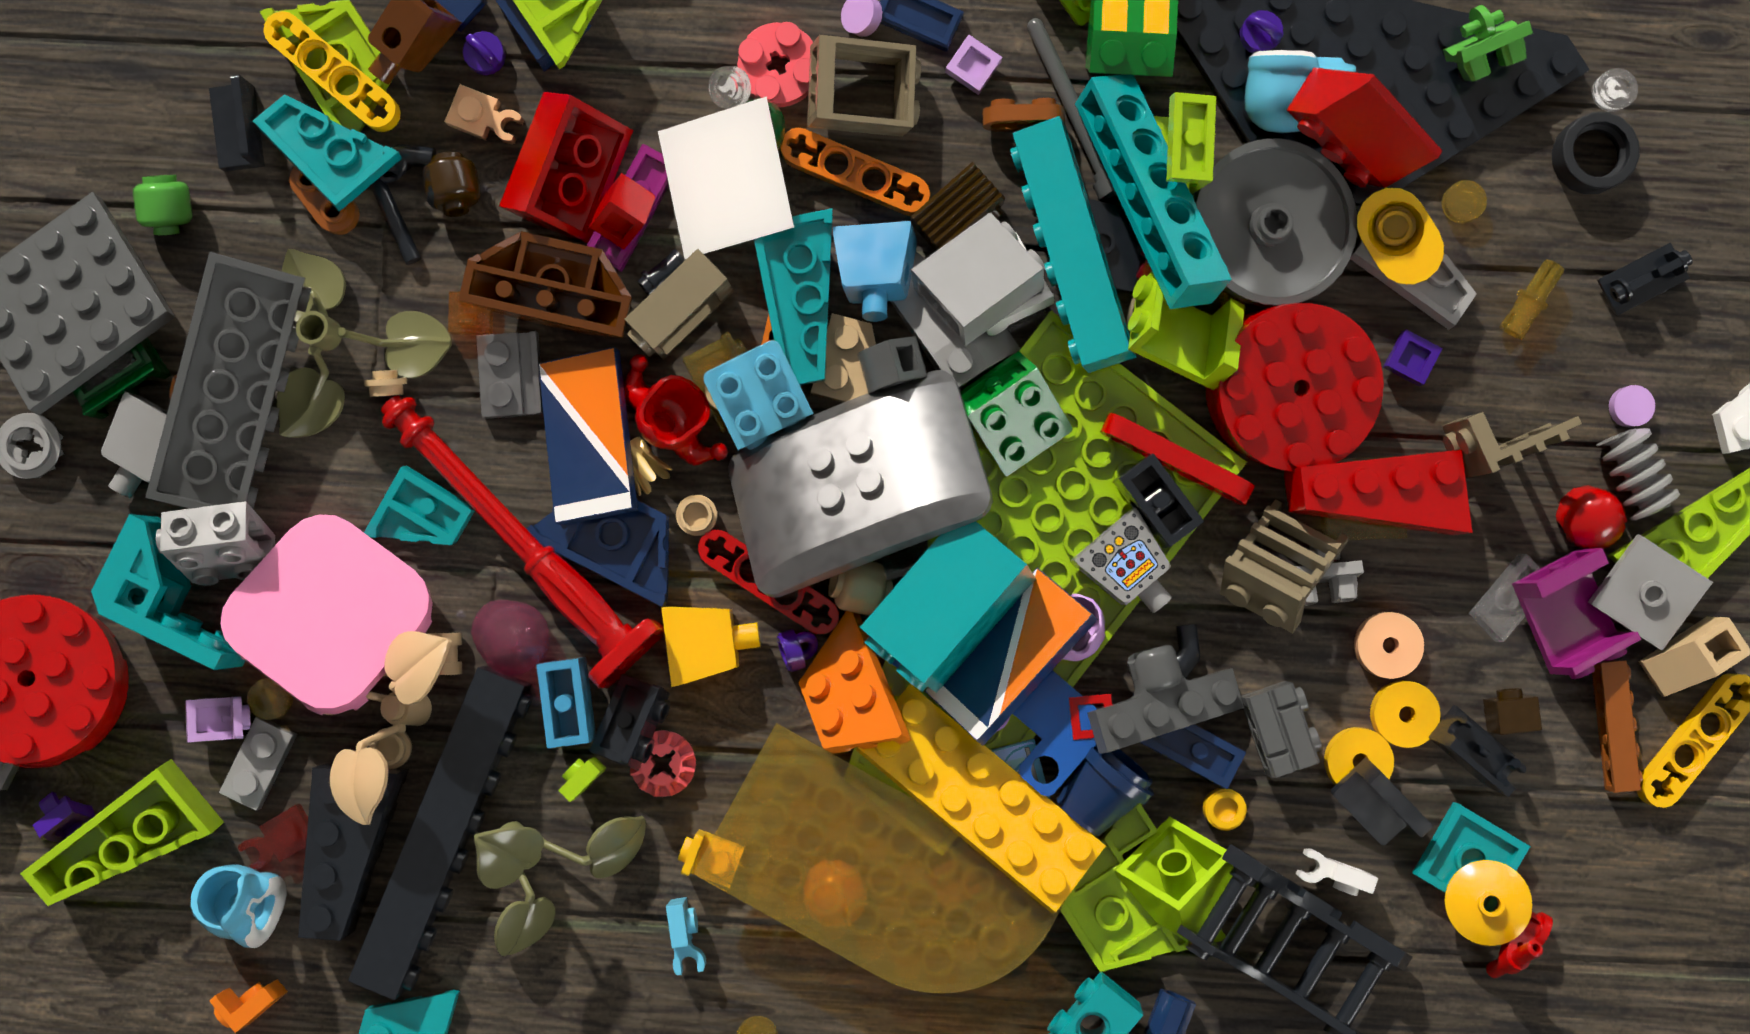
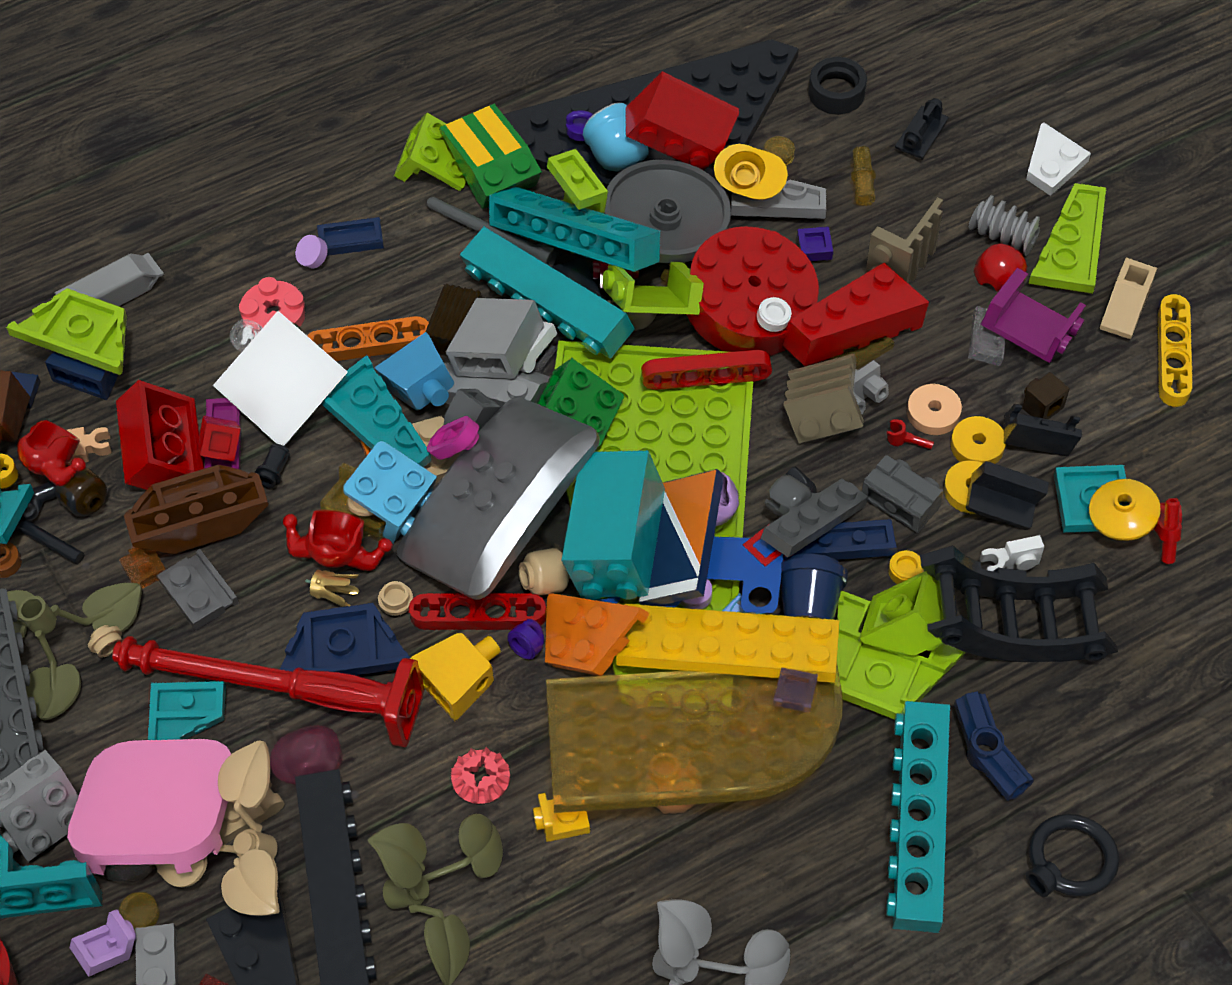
camera: 30 degrees left, 30 degrees down
dark purple tile [463,31,506,75] -> none
dark azure brick [536,657,596,748] -> none
tile [538,347,638,525] -> none
lime plate [558,756,606,803] -> none
black bracket [589,674,671,771] -> none
dark tan window [625,249,733,360] -> none
medium azure plate [666,897,706,975] -> none
dark tan window [807,35,921,137] -> none
lavender plate [945,35,1003,95] -> none
dark orange plate [983,98,1065,132] -> none
torso [1070,508,1172,613] -> none
black brick [1112,453,1204,548] -> none
bright green hips [1443,5,1533,81] -> none
light grey plate [1588,534,1713,650] -> none
clear tile [1592,68,1638,112] -> none
dark orange piece [1592,659,1643,793] -> none
lavender tile [1609,385,1655,427] -> none
none -> red piece [17,420,86,486]
none -> dark pink plate [427,416,479,460]
none -> white tile [757,297,792,332]
none -> plate [774,668,818,713]
none -> red hand [887,419,934,450]

